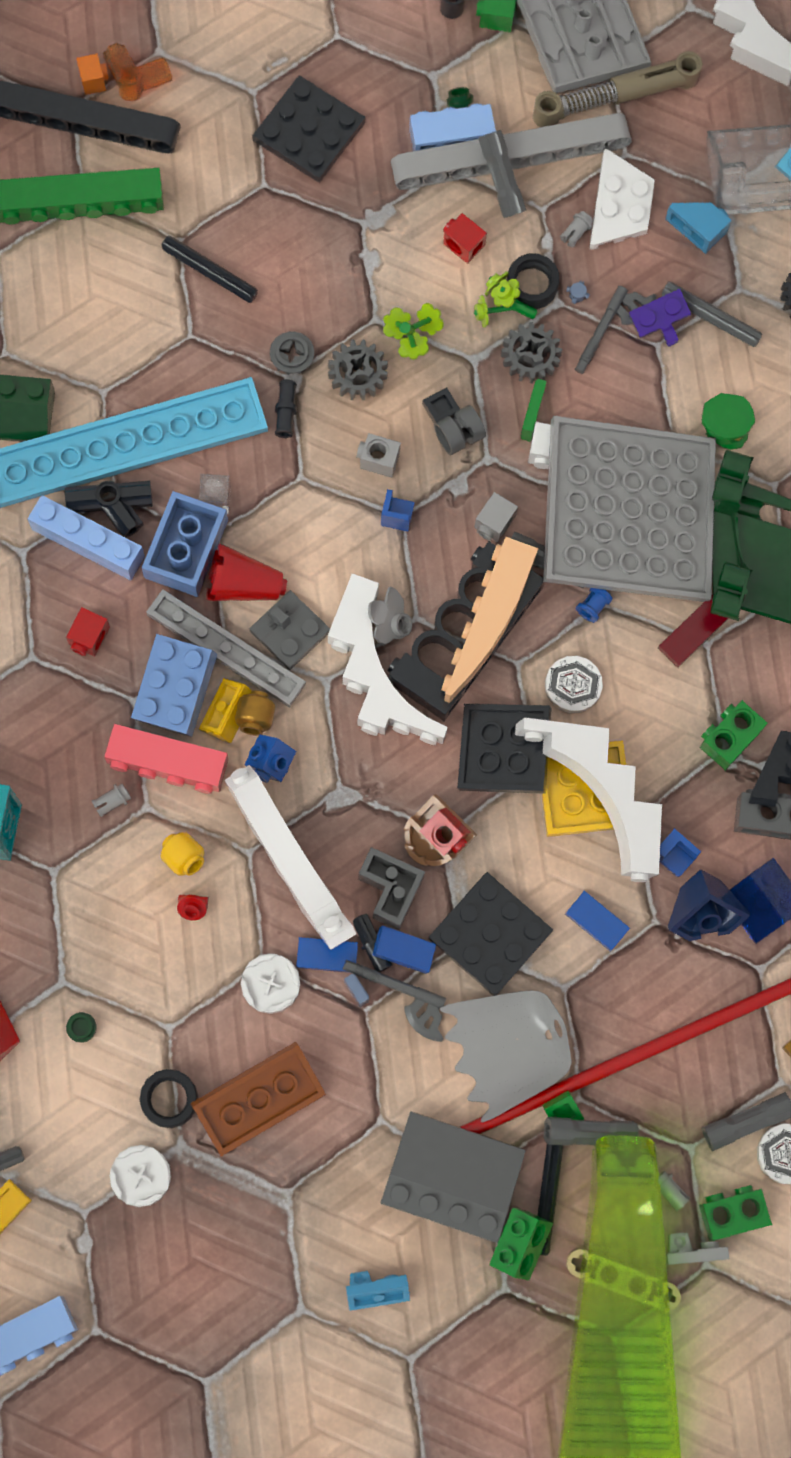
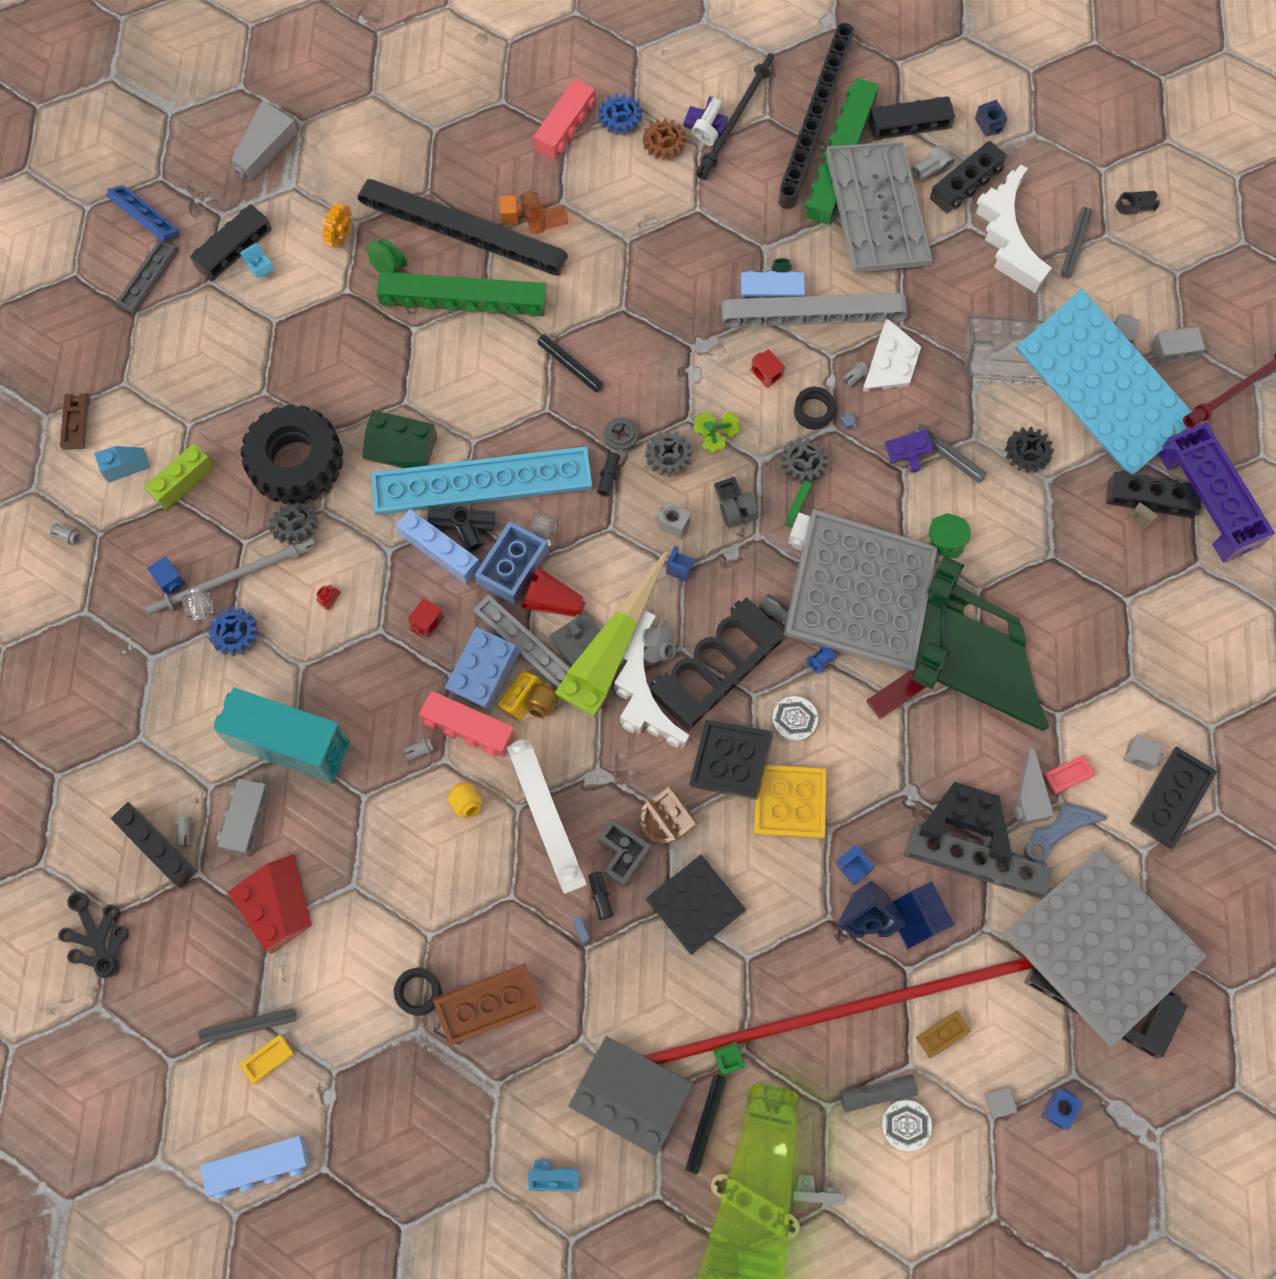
camera: 15 degrees right, 5 degrees down
dark green plate [66,1012,97,1043] -> none
white tile [110,1145,171,1207] -> none
red plate [177,895,209,921] -> none
white tile [241,953,300,1014] -> none
blue brick [244,734,297,783] -> none
black plate [252,75,366,183] -> none
blue tile [296,937,358,973] -> none
dark grey piece [343,960,446,1042] -> none
blue tile [372,926,436,974] -> none
brick [419,807,470,856] -> none
light grey piece [440,991,572,1122] -> none
light nougat slope [441,537,538,703] -> none
lime plant [474,271,537,328] -> none
light grey brick [474,492,518,543] -> none
dark grey axle [478,130,526,218] -> none
green brick [489,1207,553,1281] -> none
white arch [515,718,662,882] -> none
dark tan piece [533,51,703,128] -> none
dark grey axle [543,1117,639,1149] -> none
blue tile [565,891,630,952] -> none
dark grey piece [575,286,657,374] -> none
pin [652,1171,690,1211] -> none
dark azure slope [665,203,732,254] -> none
green brick [699,700,768,771] -> none
green brick [699,1185,772,1241] -> none
none -> lime plate [555,552,667,718]

